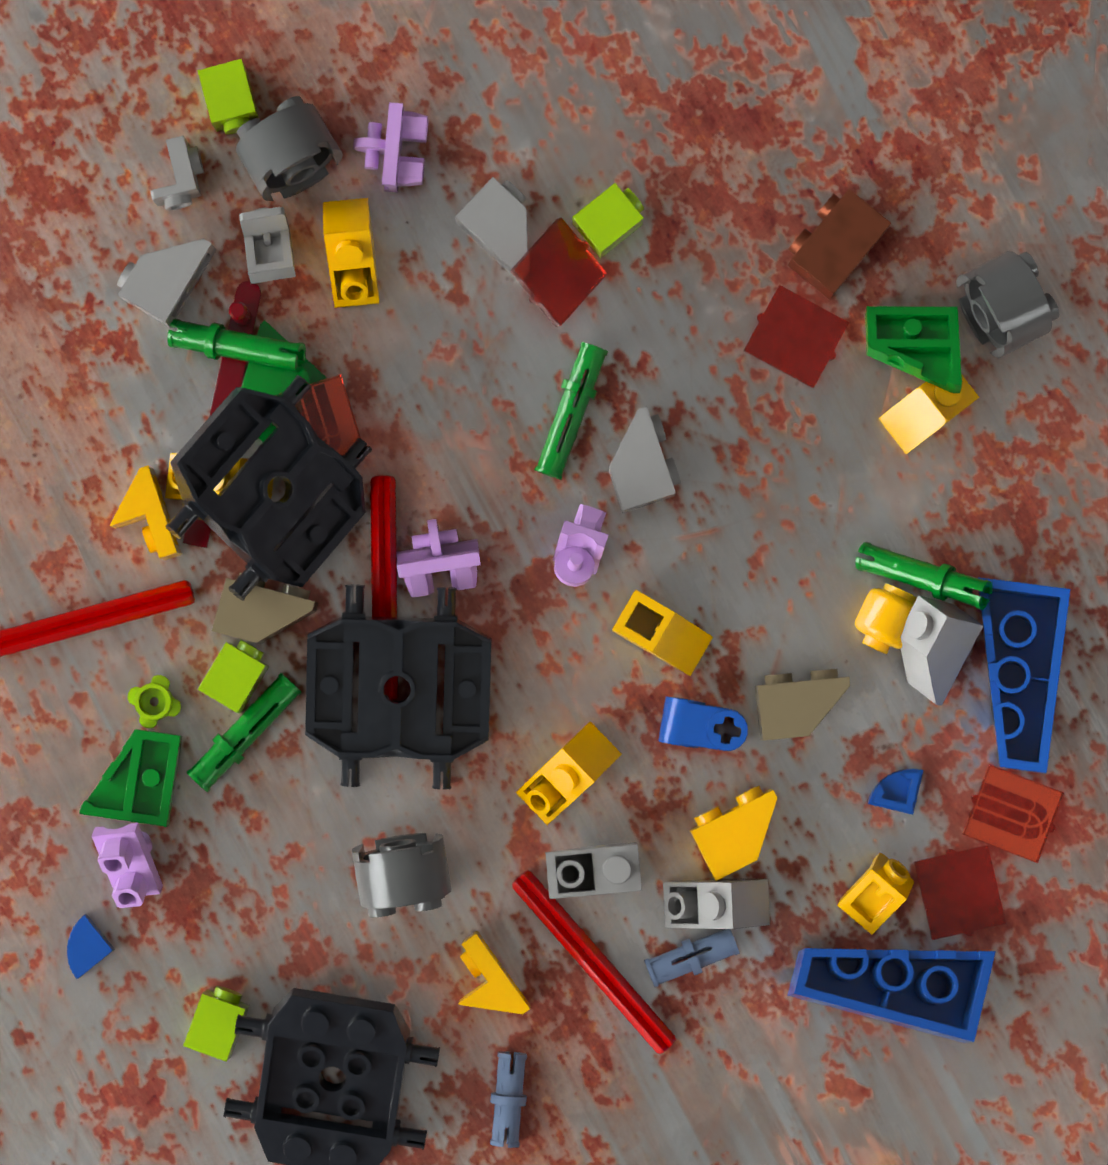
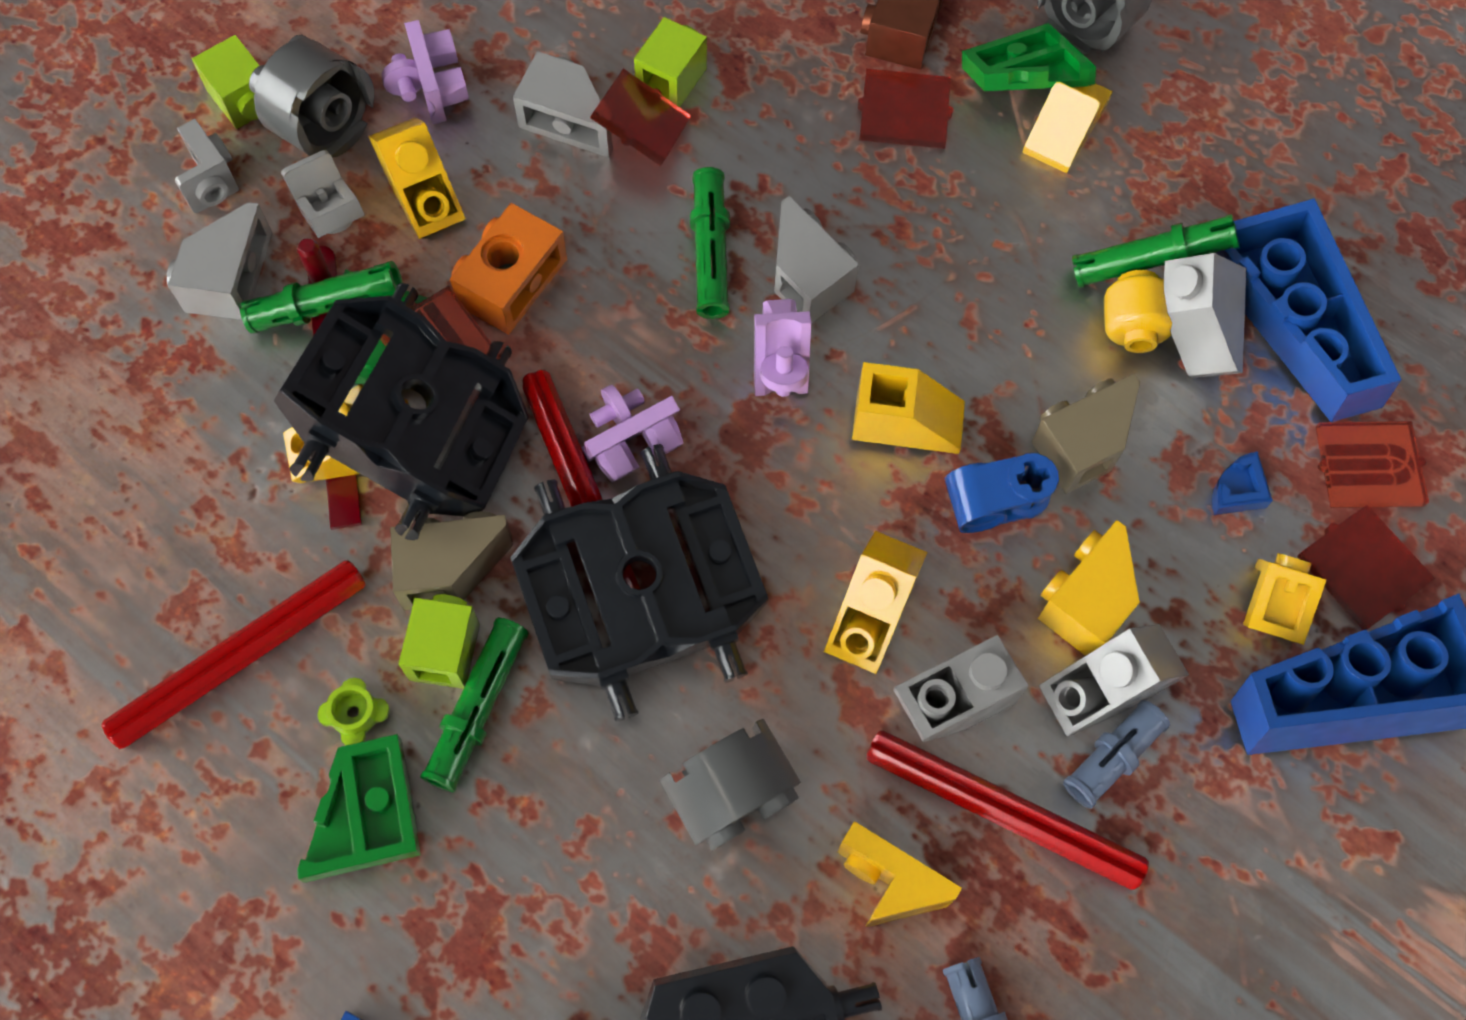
camera: 25 degrees left, 20 degrees down
lavender hips [91,823,163,908] -> none
yellow slope [110,465,182,560] -> none
none -> orange brick [450,203,567,335]

